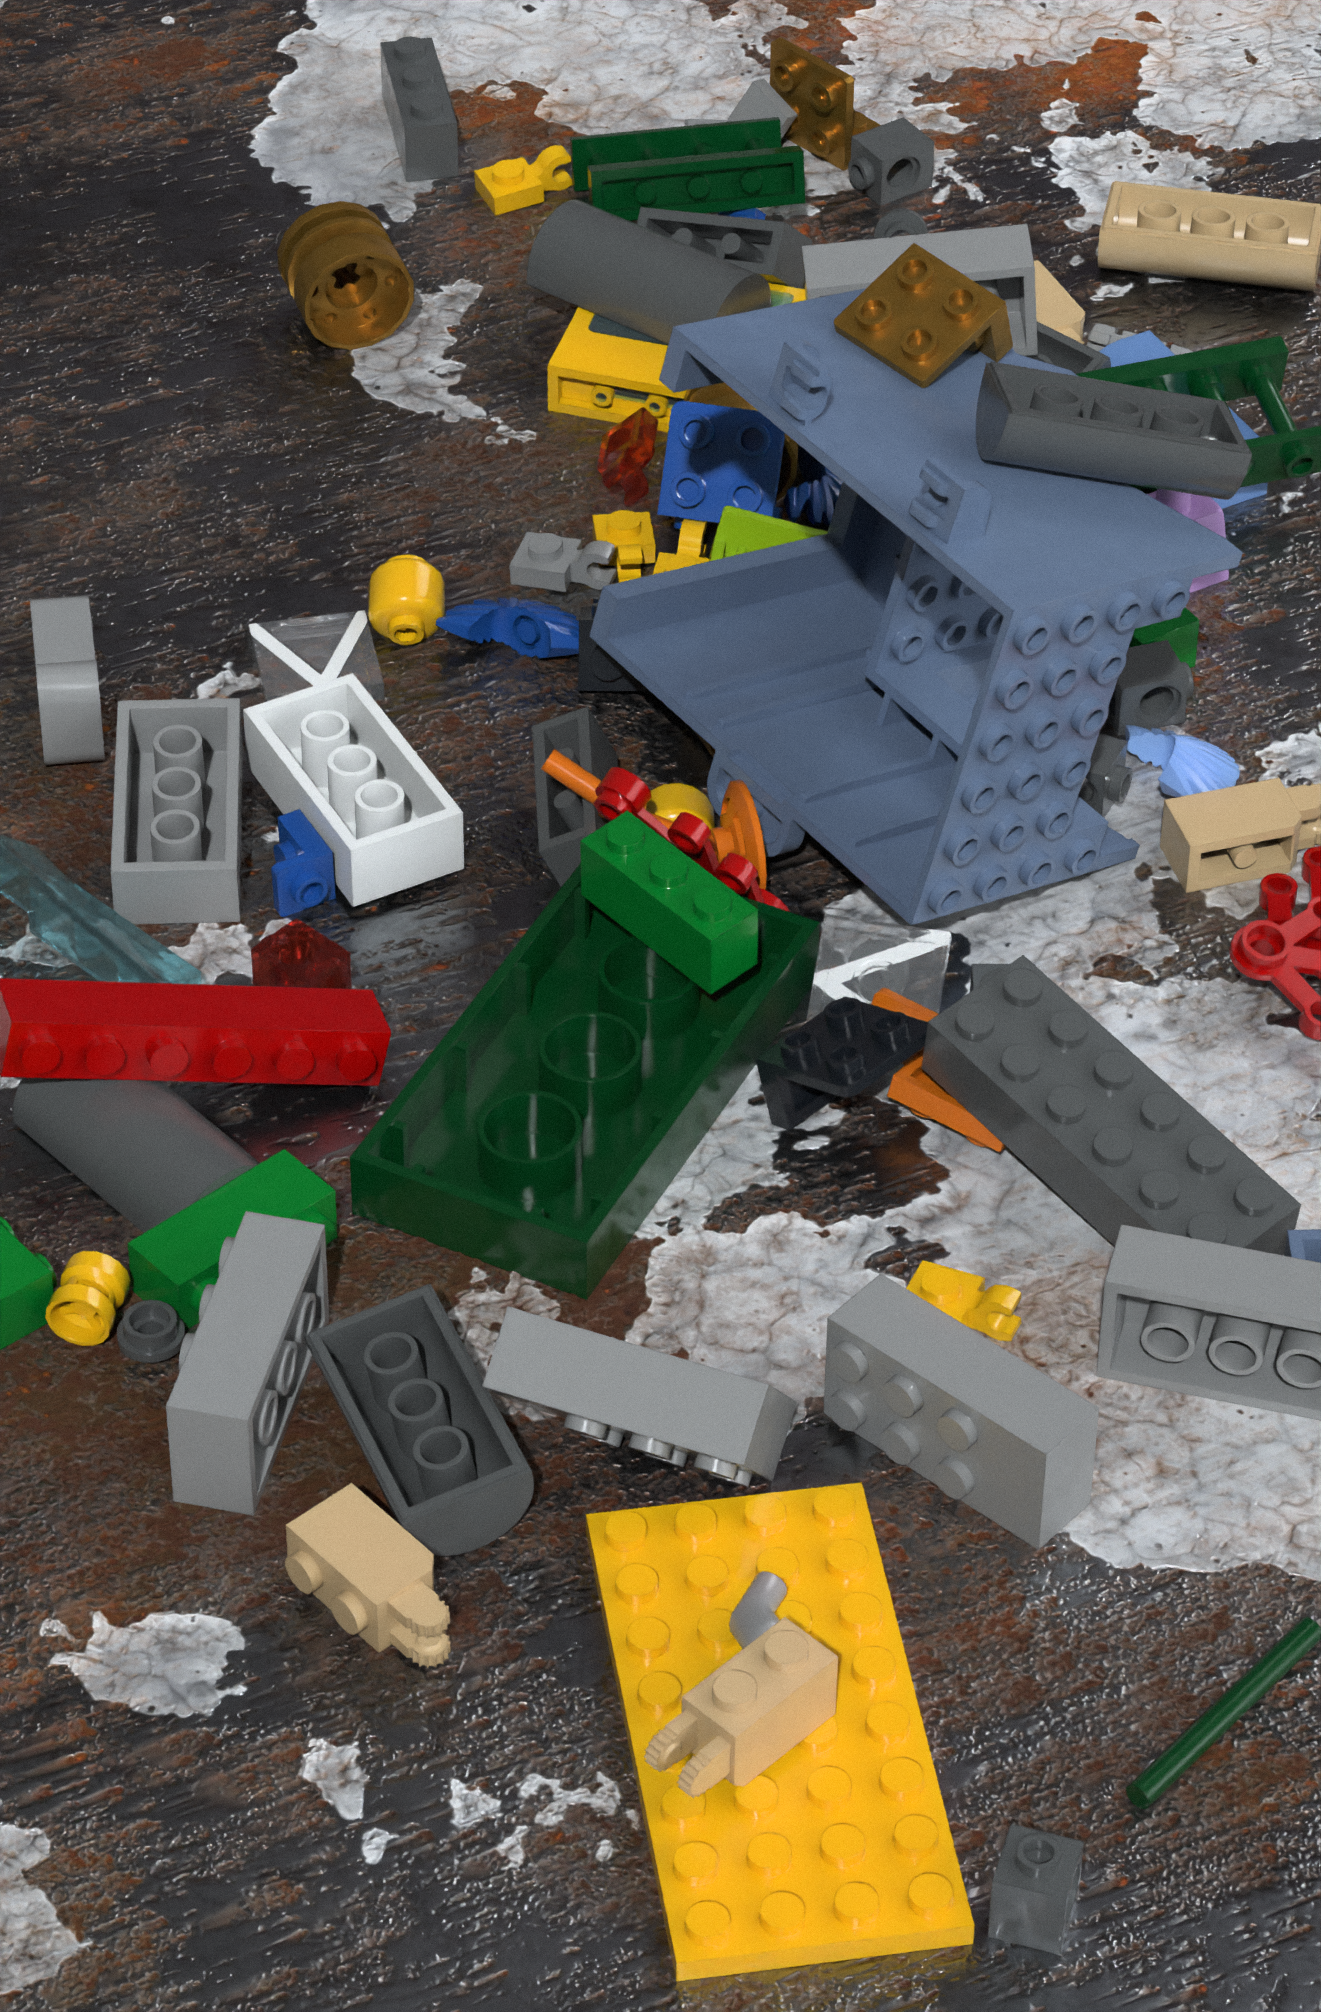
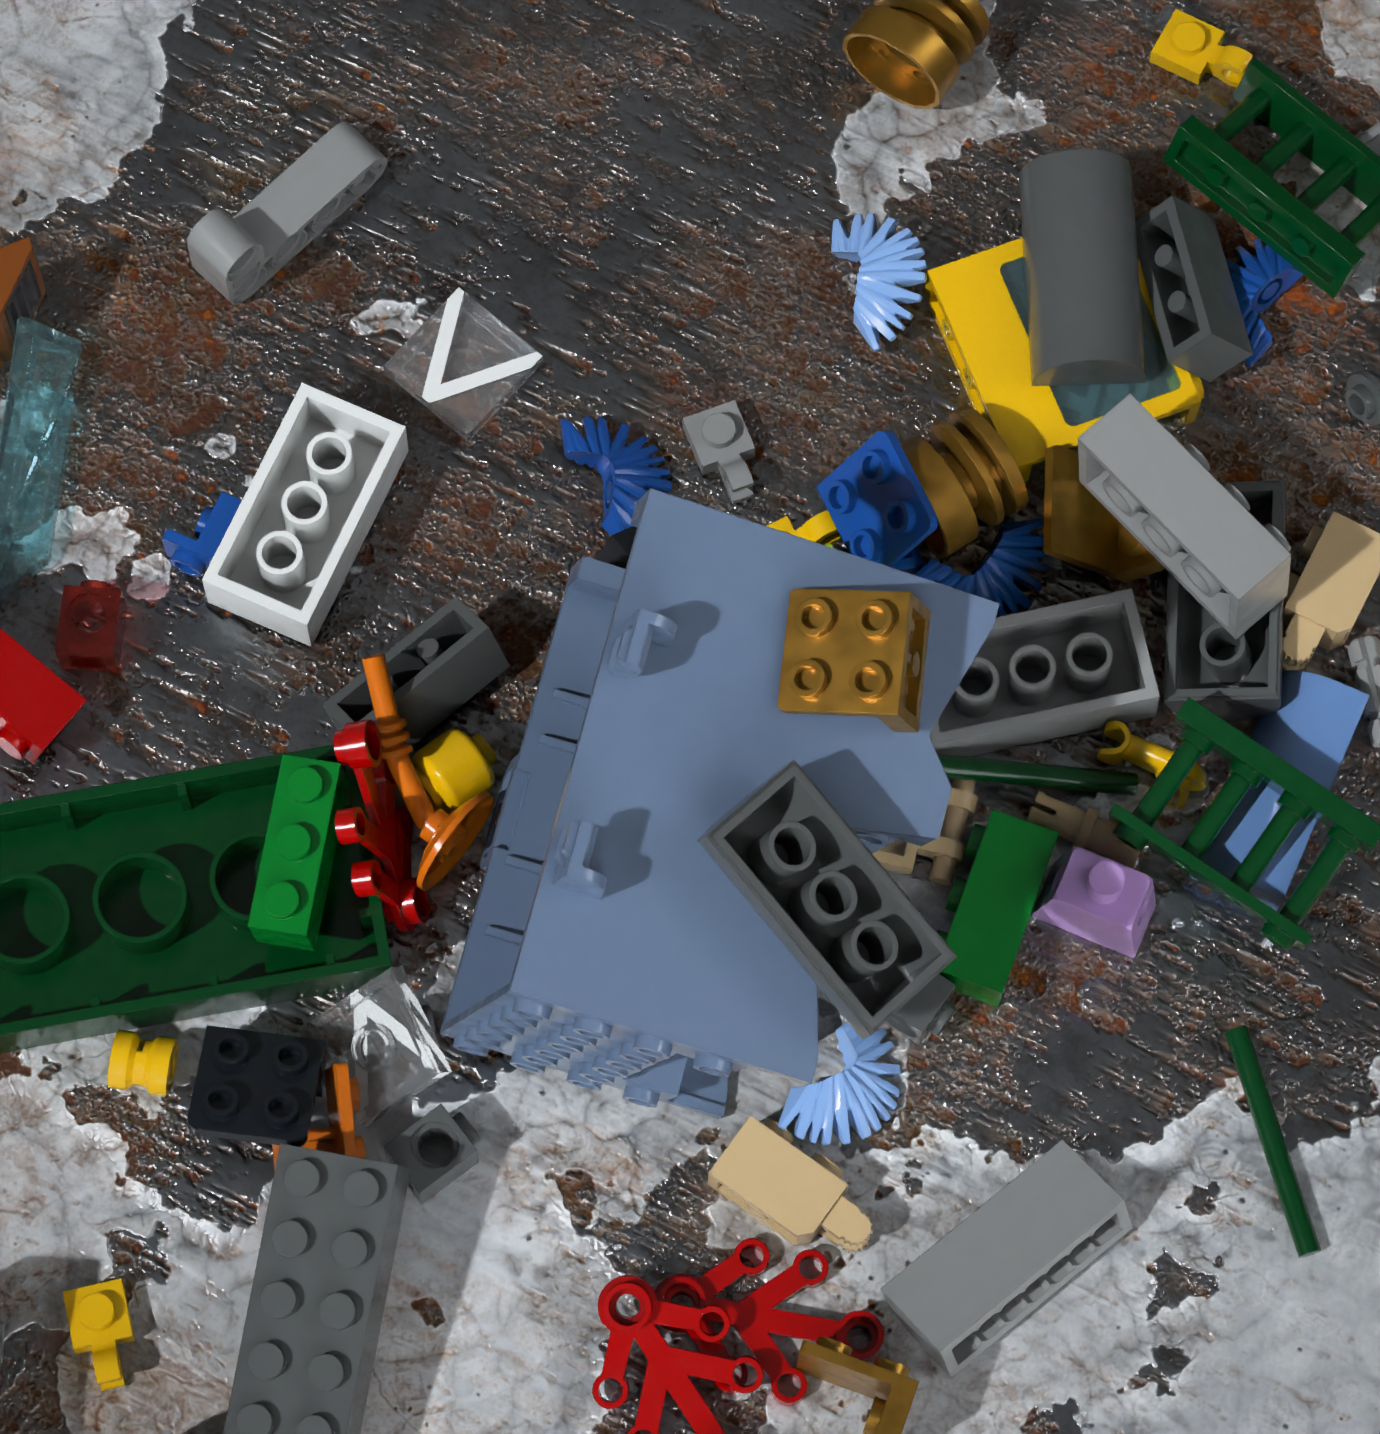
camera: 50 degrees right, 30 degrees up
light grey brick [111,698,243,925] -> none
yellow head [368,554,445,645] -> none
yellow plate [592,510,656,583] -> none
clear red plate [596,407,658,507] -> none
none -> yellow wheel [107,1029,179,1097]
none -> light blue hair [831,213,927,352]

